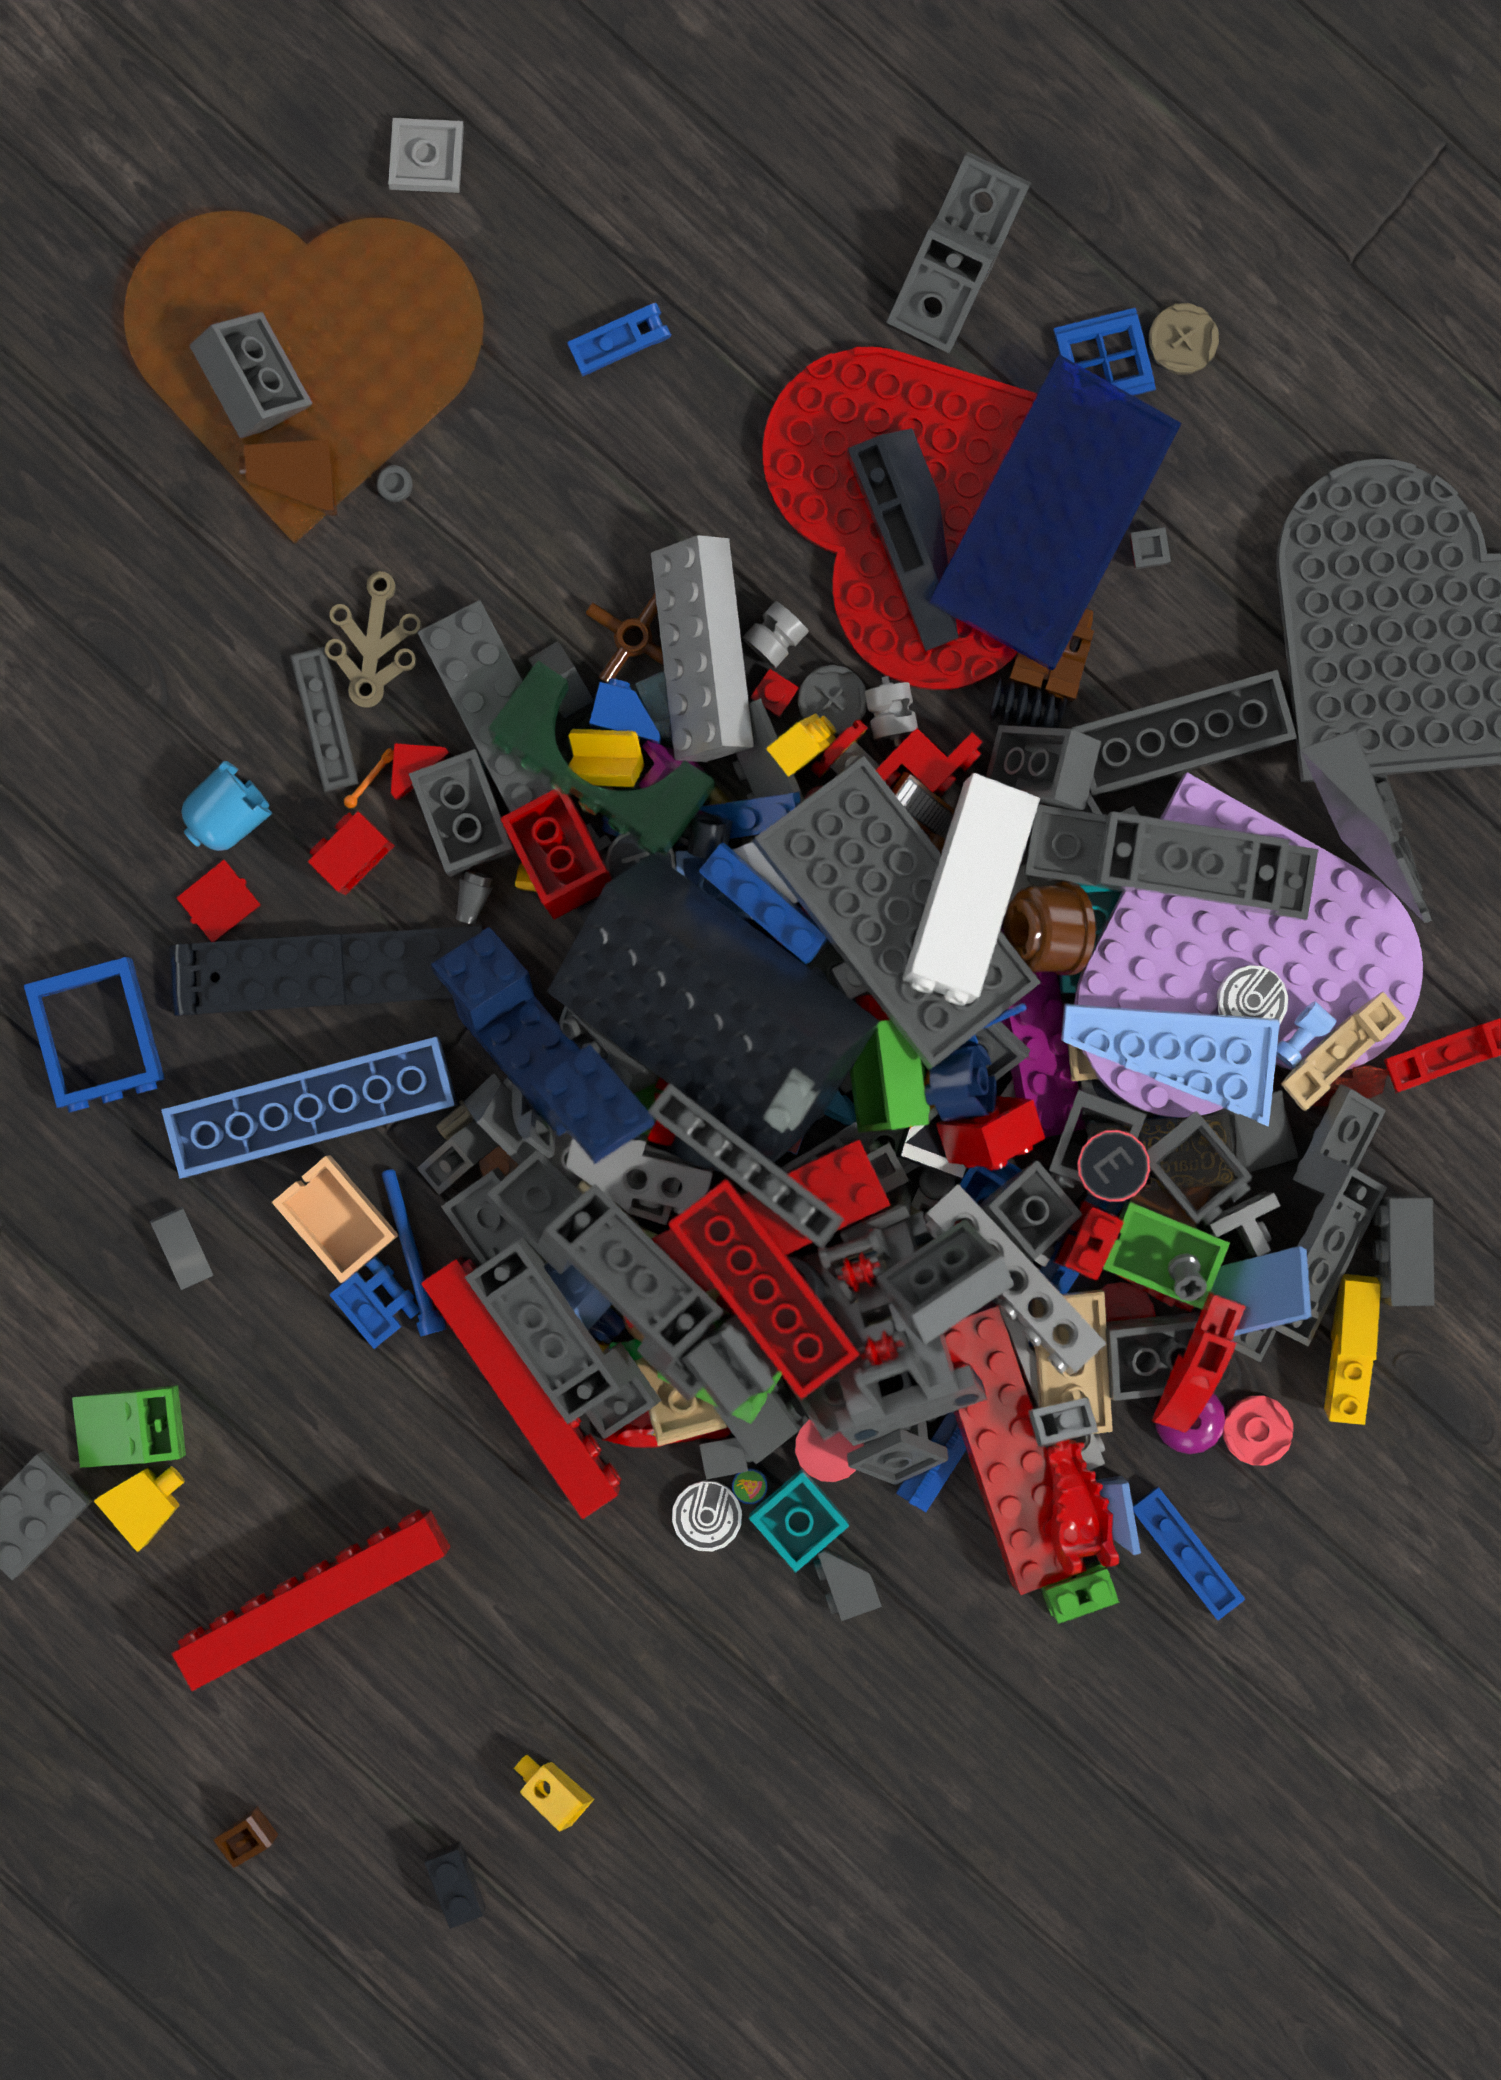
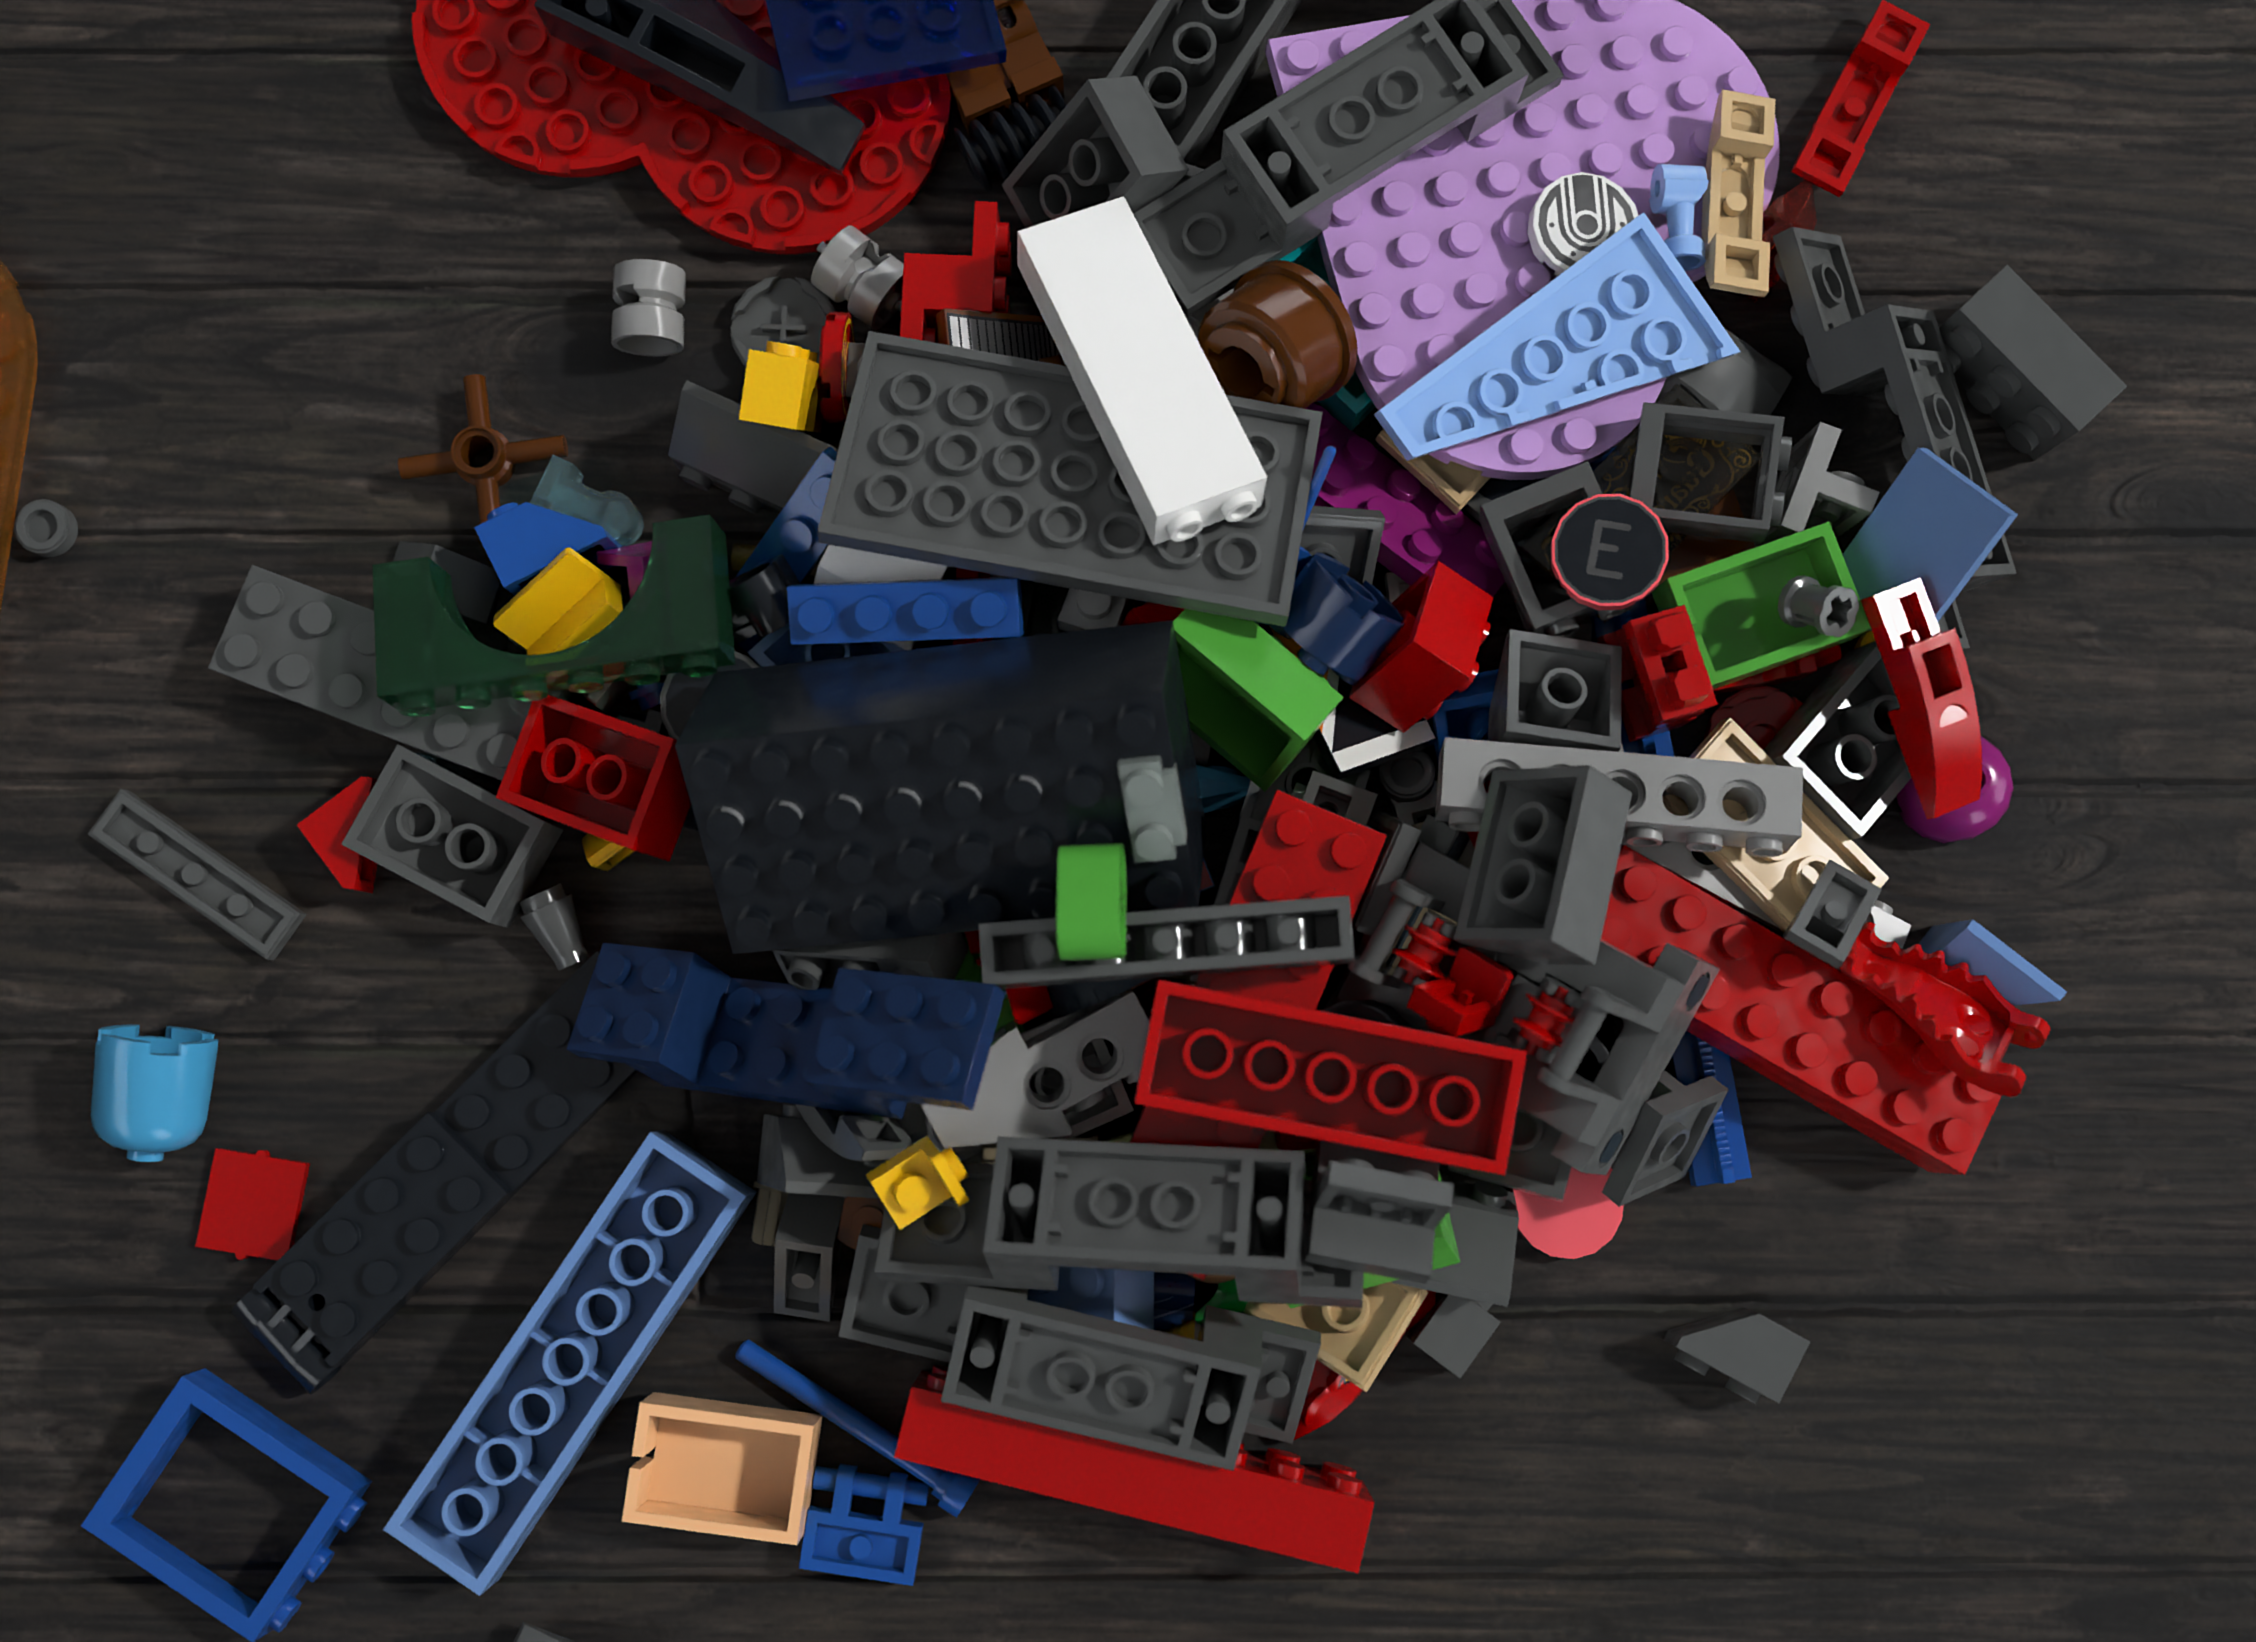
camera: 45 degrees left, 5 degrees down
red brick [308,811,395,895] -> none
dark tan plant [325,571,422,708] -> none
orange hinge [344,748,394,808] -> none
blue plate [567,303,671,377] -> none
light grey brick [651,535,754,762] -> none
tile [672,1480,742,1552] -> none
tile [732,1468,767,1504] -> none
teal brick [749,1468,849,1572] -> none
red plate [750,669,799,718] -> none
bright green hips [1041,1560,1119,1624] -> none
blue plate [1133,1486,1245,1621] -> none
coral tile [1223,1395,1293,1465] -> none
yellow brick [1324,1274,1381,1425] -> none
none -> yellow bracket [865,1135,969,1230]
none -> bright green beam [1056,843,1127,961]
none -> red bracket [1407,946,1513,1037]

